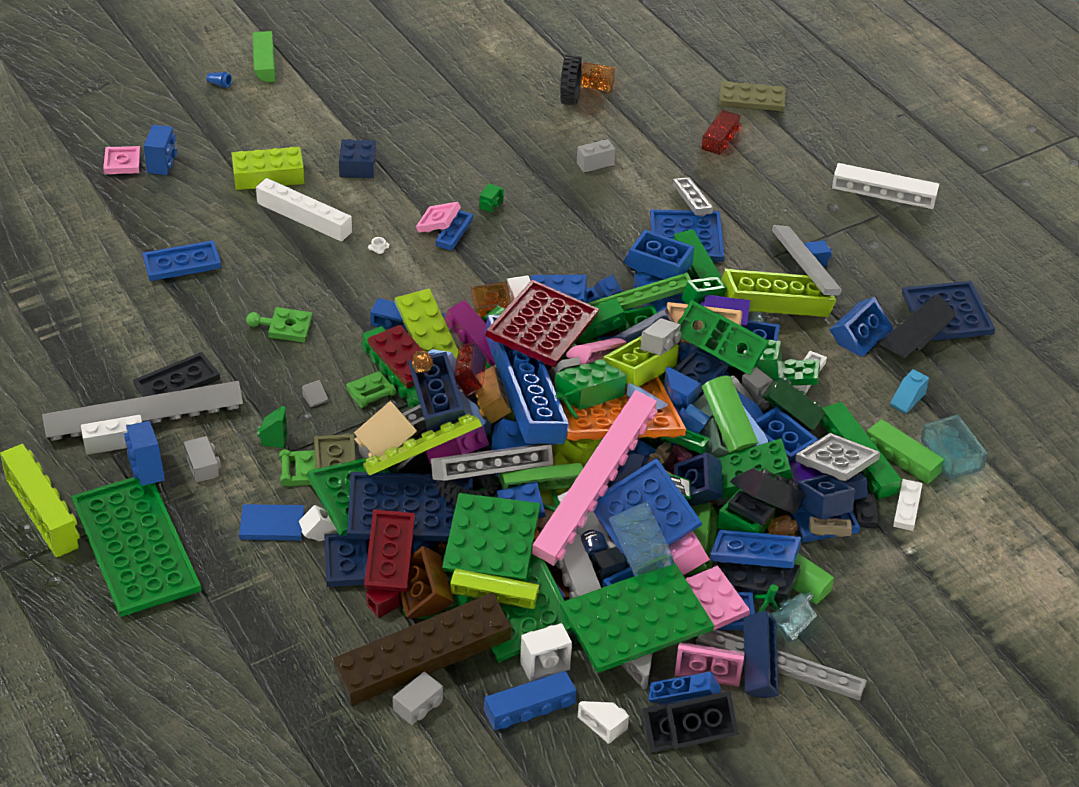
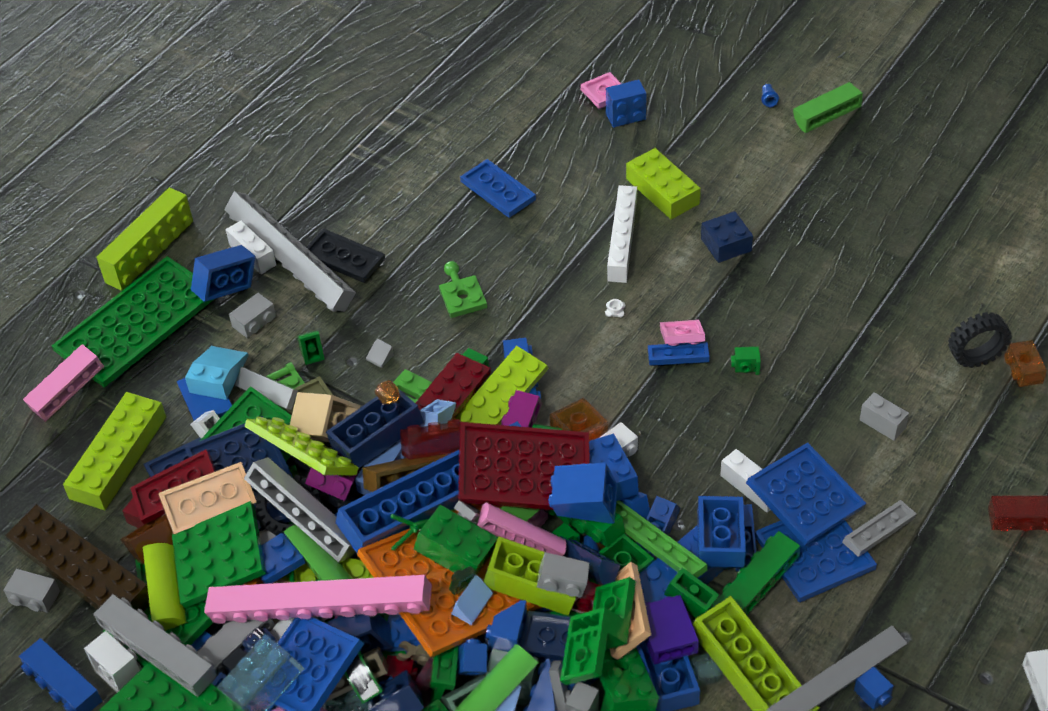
camera: 70 degrees right, 5 degrees up
none -> bright pink brick [23,344,104,422]
none -> lime brick [63,392,166,510]
none -> light grey brick [93,595,217,697]
none -> light nougat plate [158,462,256,534]
none -> medium azure slope [185,346,249,400]
none -> light grey tile [235,367,298,410]
none -> clear green plate [449,566,476,595]
none -> blue slope [549,462,617,524]
none -> white brick [720,449,770,513]
none -> blue plate [746,443,866,546]

